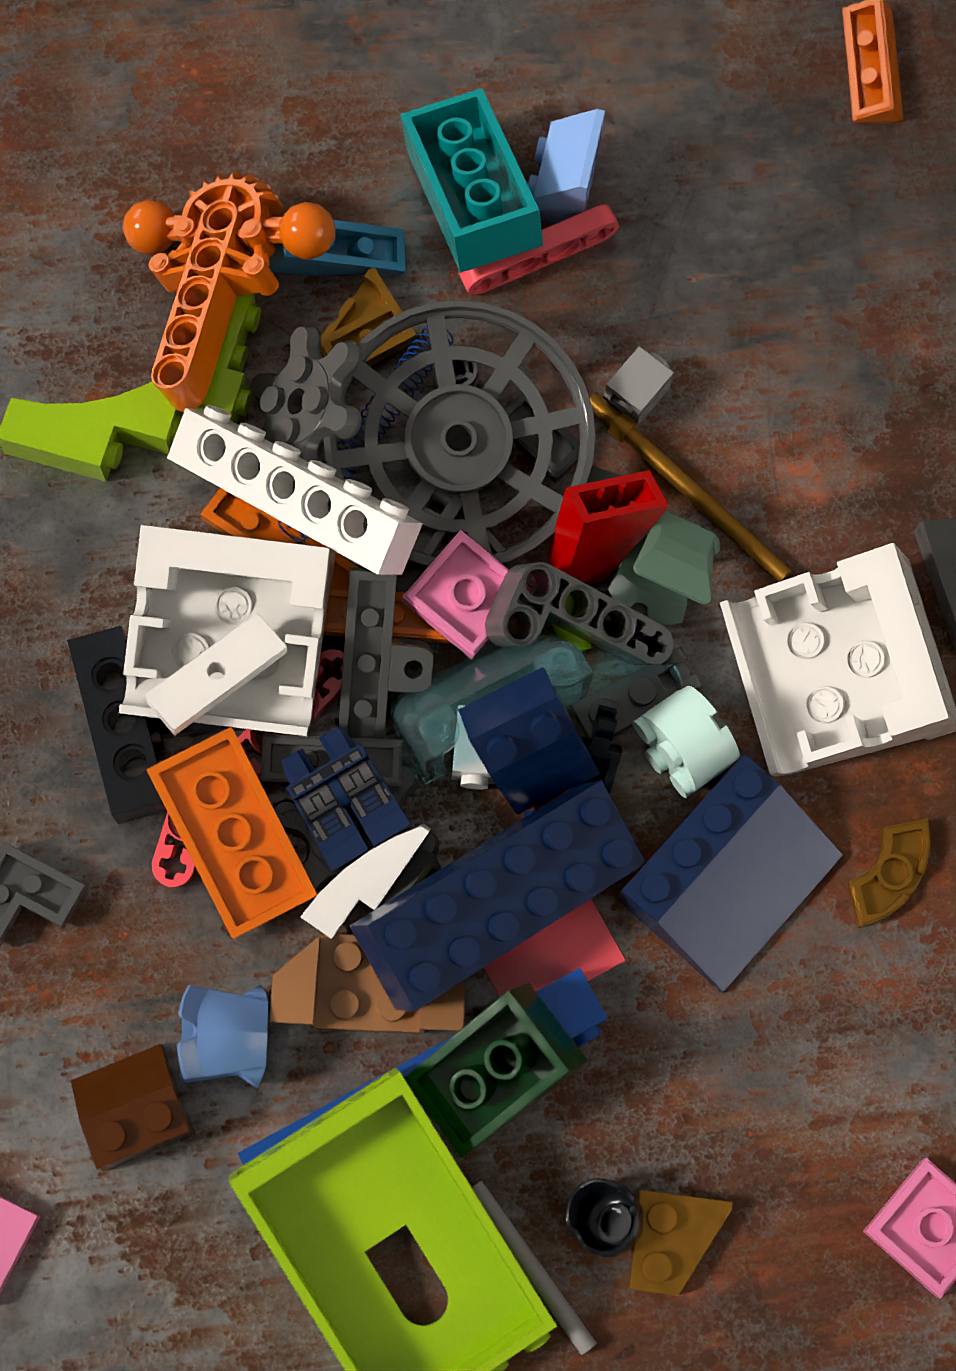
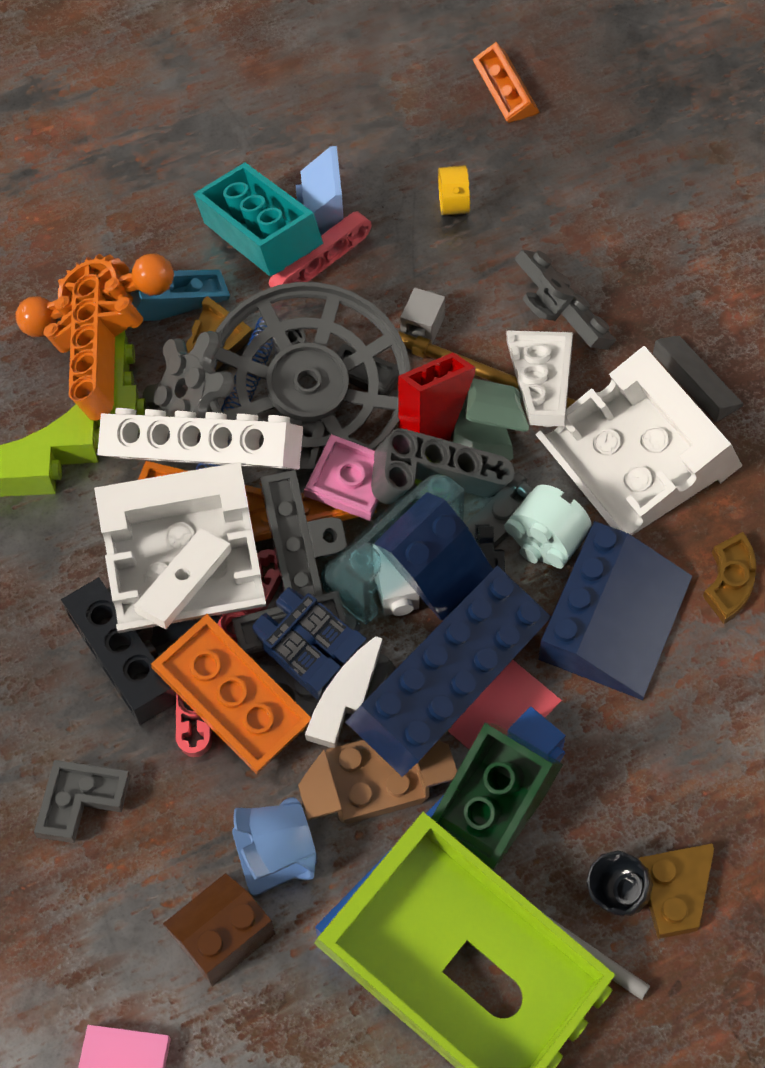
camera: 10 degrees left, 15 degrees down
none -> yellow piece [438,165,470,216]
none -> white wing [506,330,573,427]
none -> dark grey plate [514,249,616,350]

